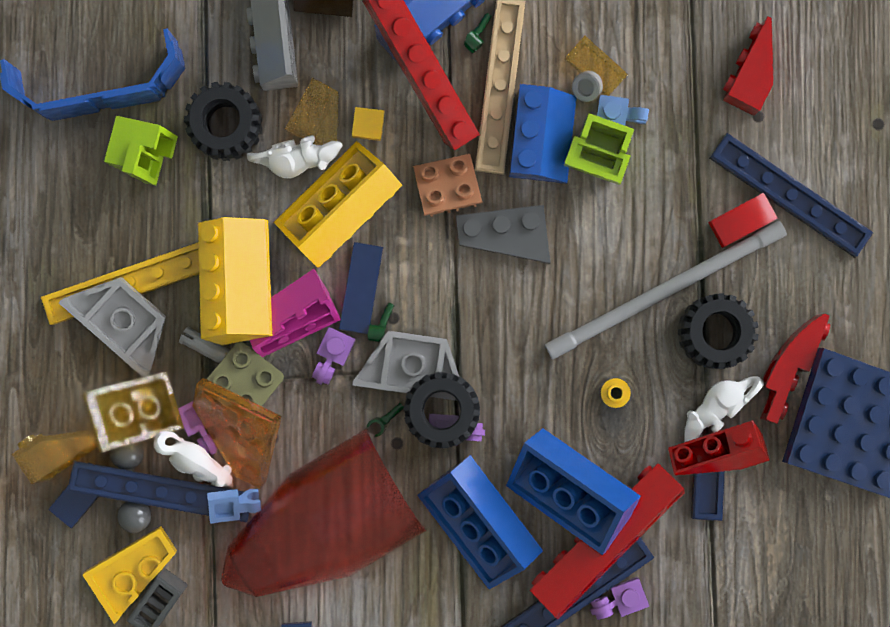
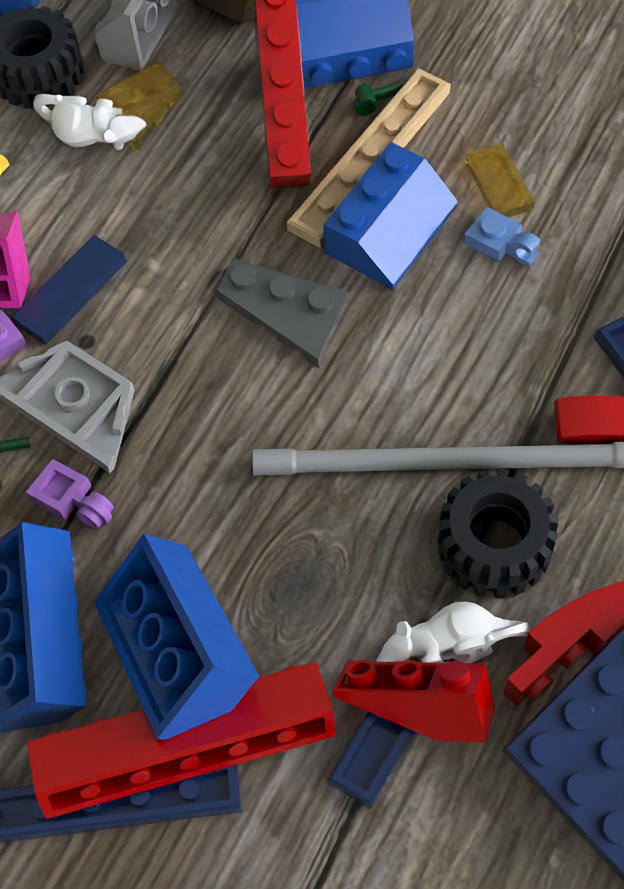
camera: 30 degrees right, 25 degrees down
yellow slope [273,141,402,268] -> none
yellow tile [352,107,385,141] -> none
dark green hand [368,302,395,342] -> none
black tyre [403,372,480,449] -> none
nougat hinge [413,154,482,217] -> none
lime plate [564,113,634,185] -> none
light grey tile [572,71,603,102] -> none
medium lavender plate [590,577,649,620] -> none
yellow plate [601,378,631,408] -> none

